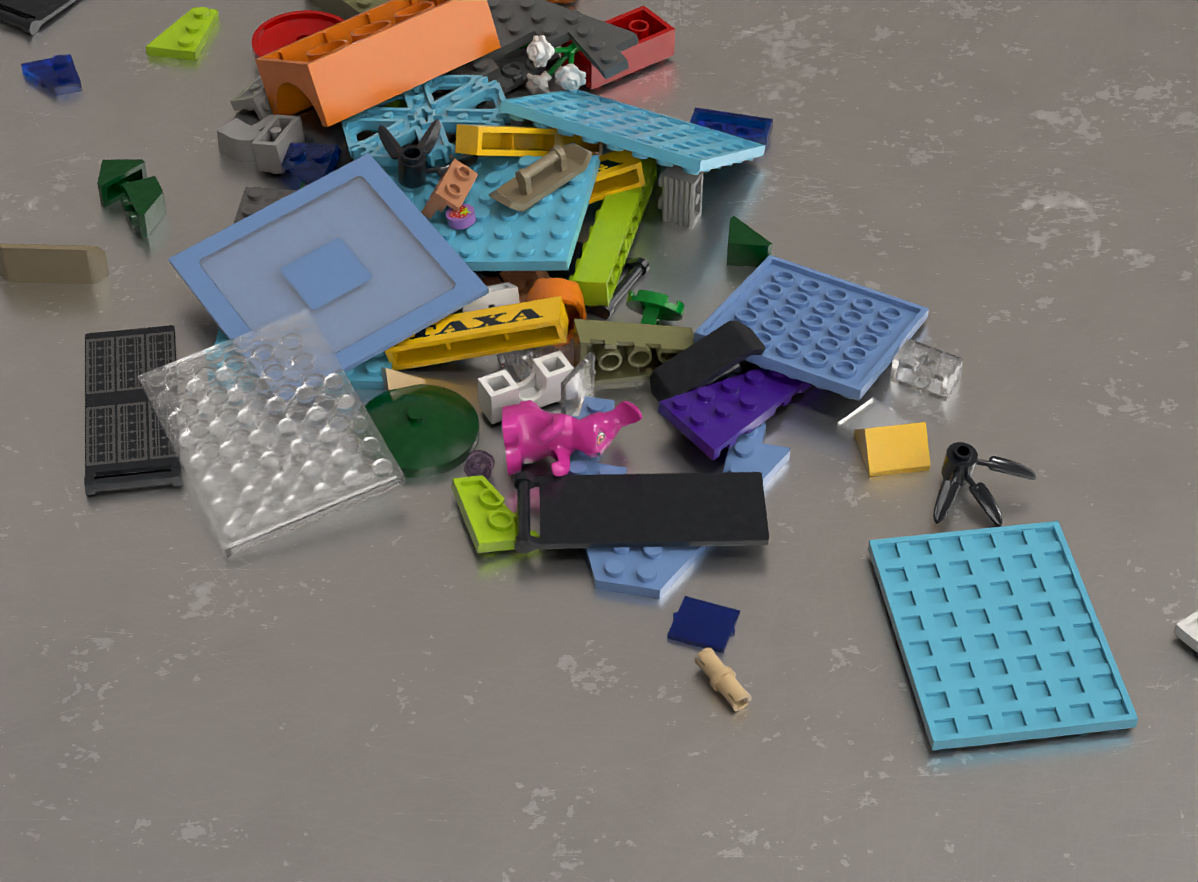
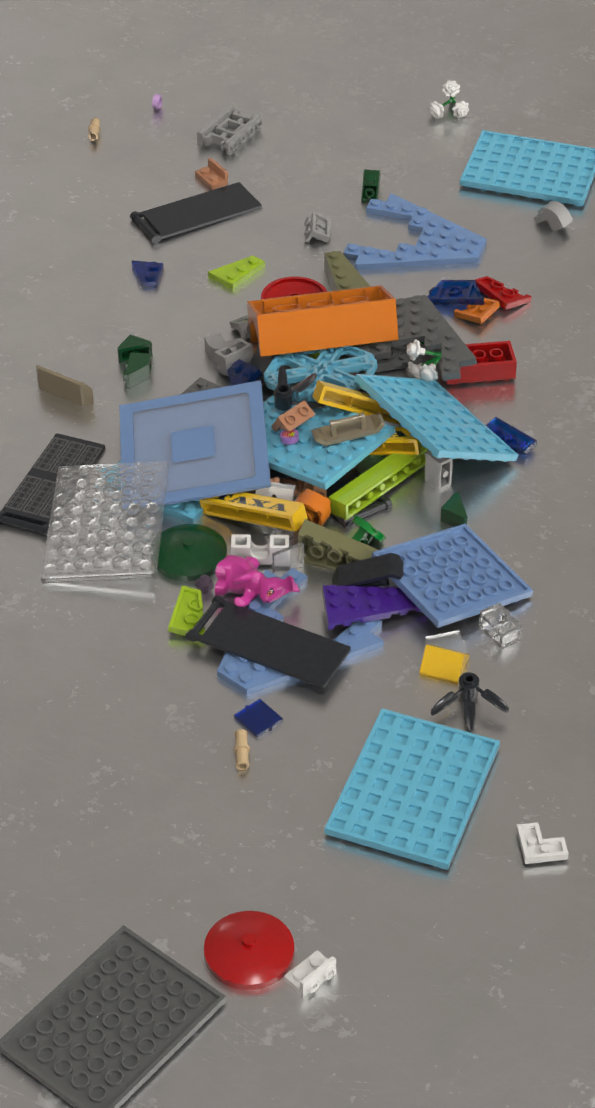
camera: 30 degrees right, 0 degrees up
tan piece [381,367,426,390] -> none

